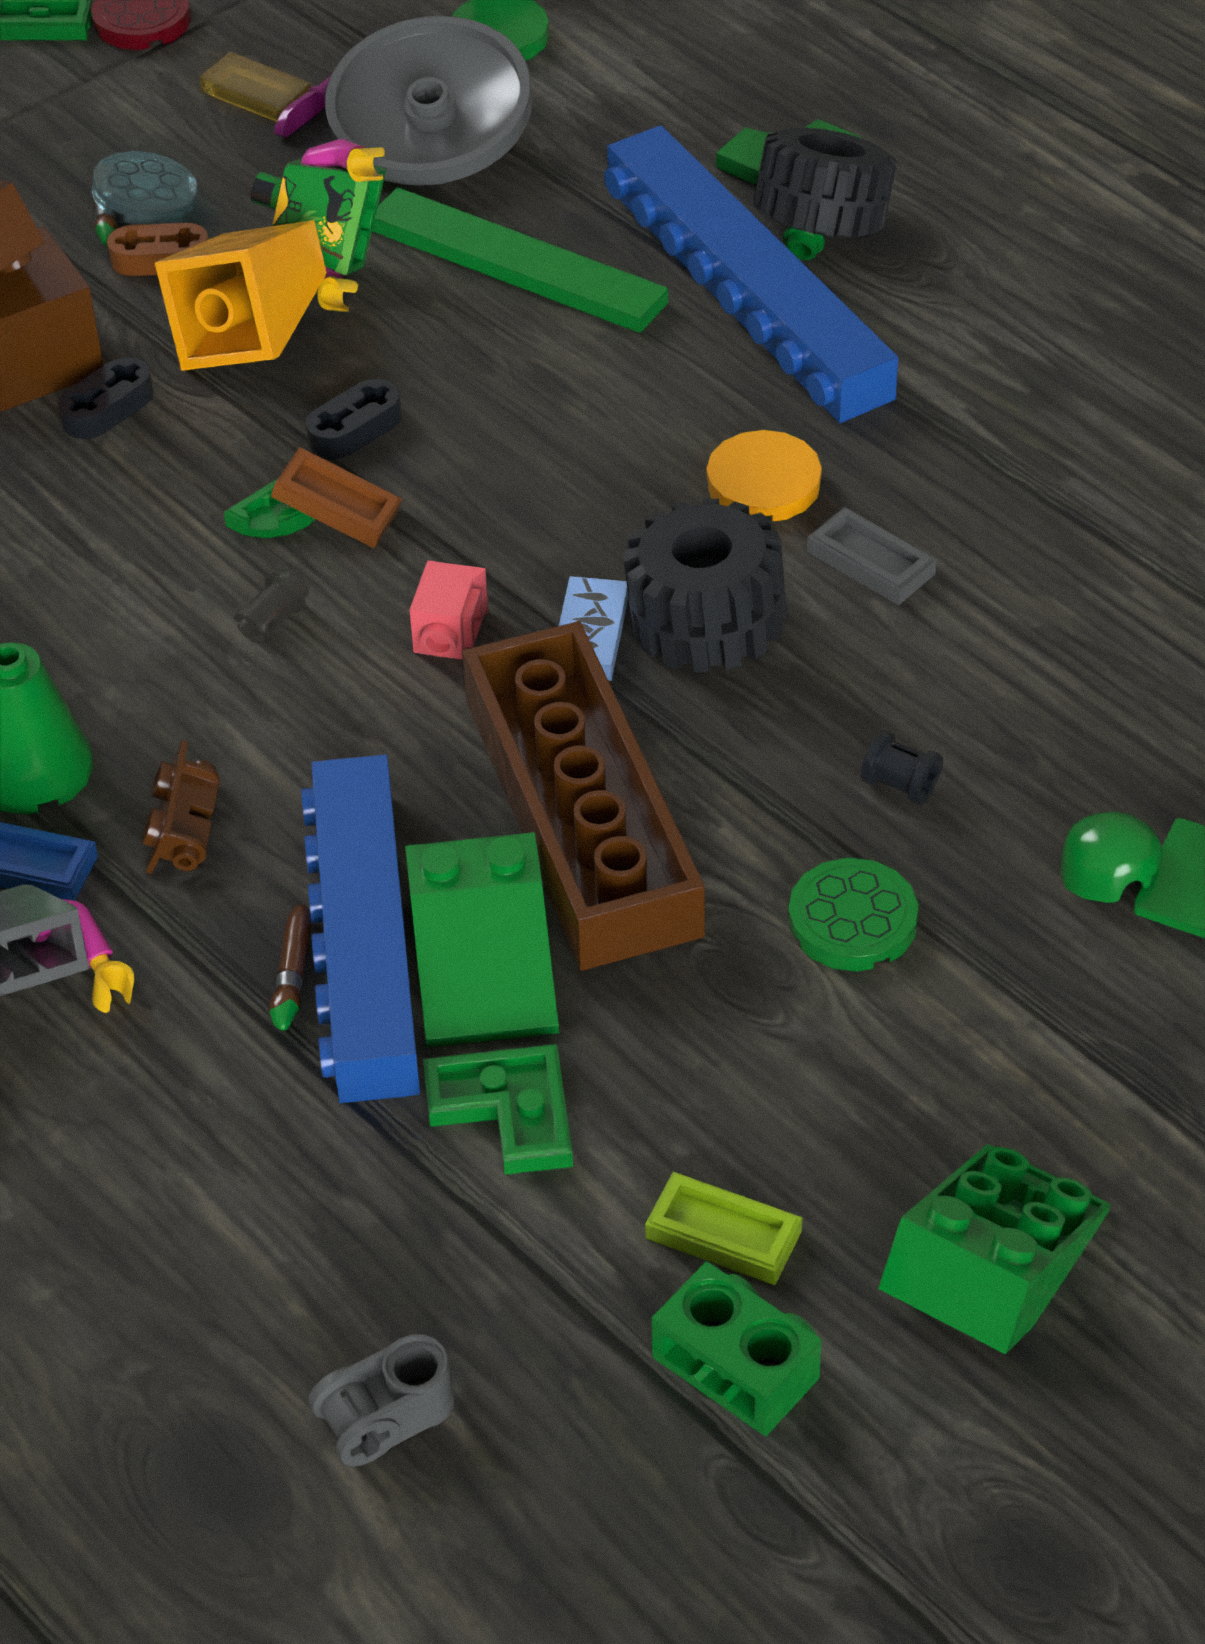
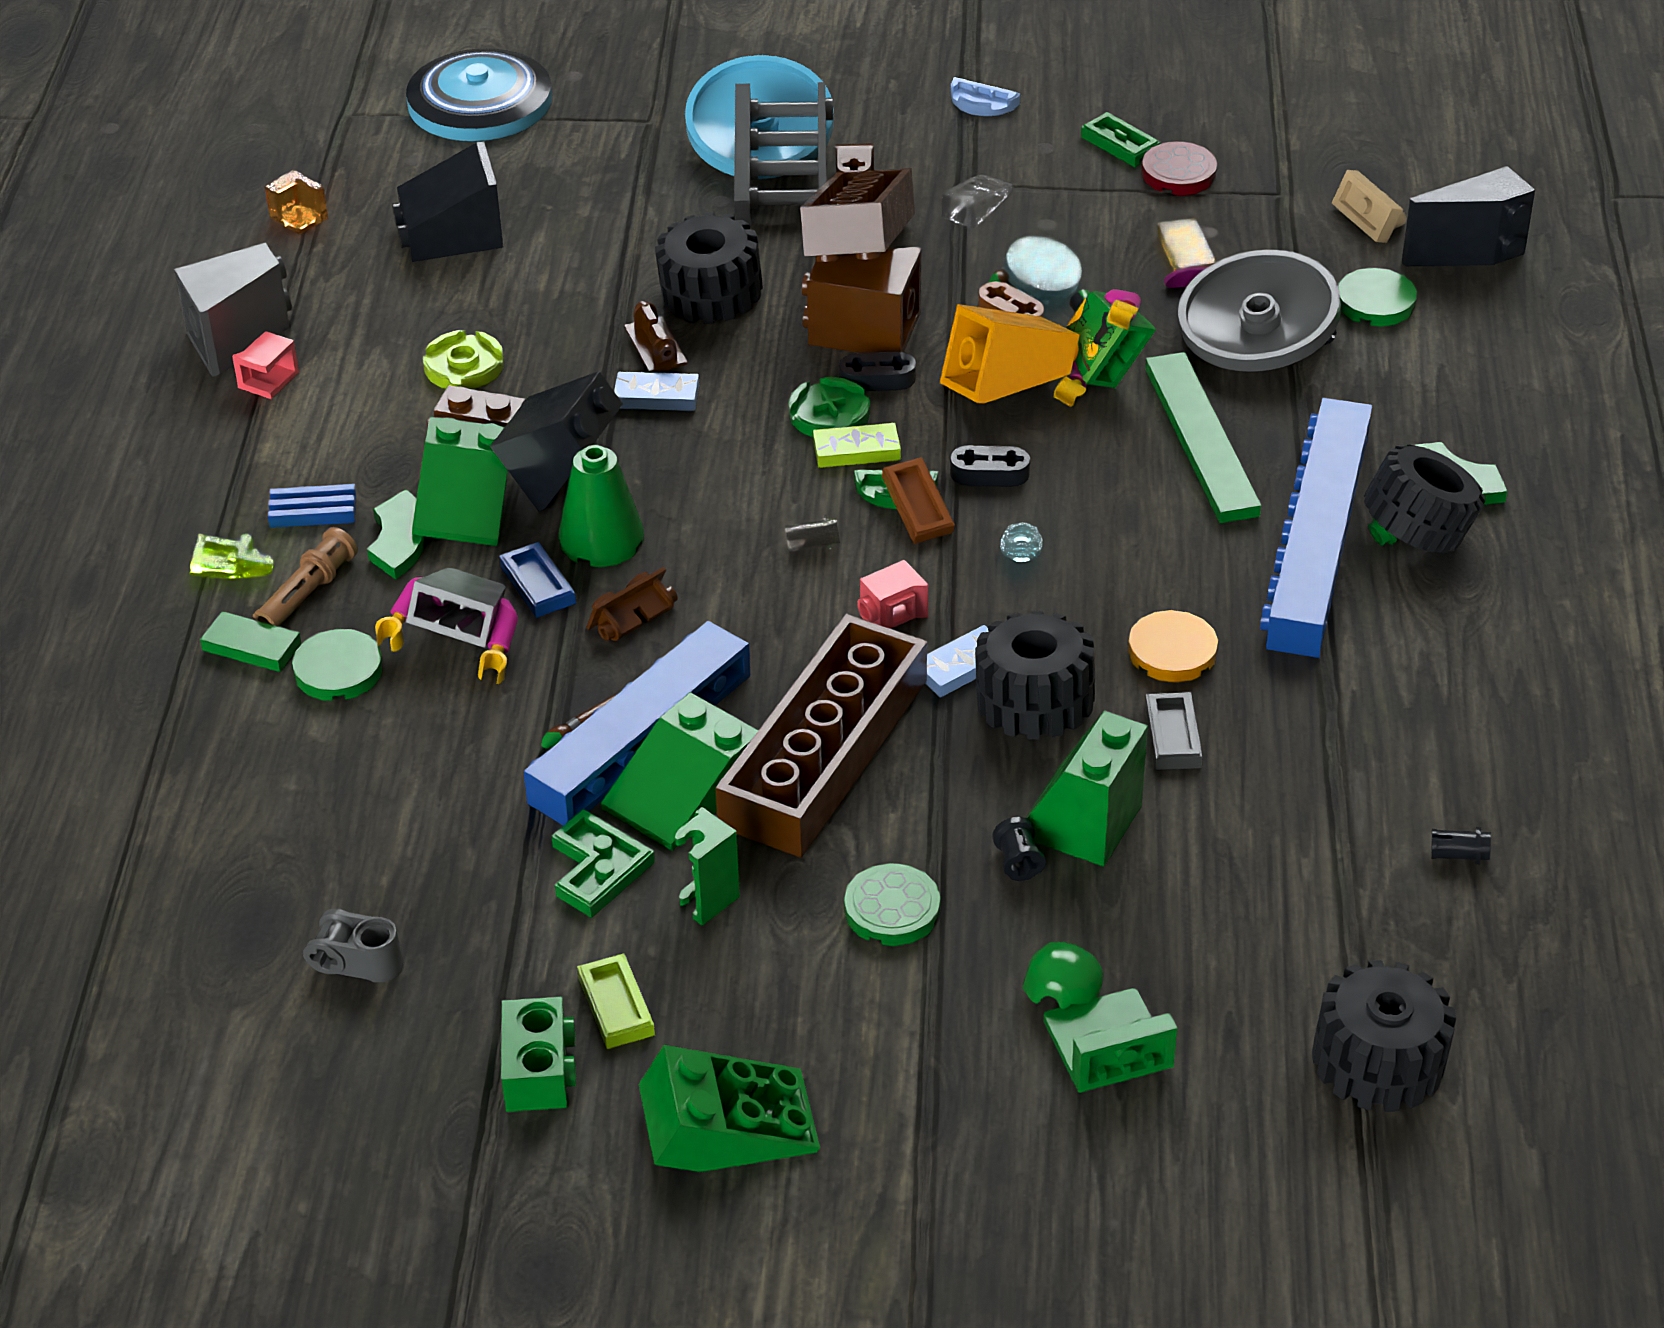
camera: 45 degrees right, 5 degrees down
none -> green hinge [675,807,740,926]
none -> green tile [788,377,870,437]
none -> tile [813,423,901,468]
none -> clear light blue plate [1000,523,1043,562]
none -> green slope [1018,711,1148,867]

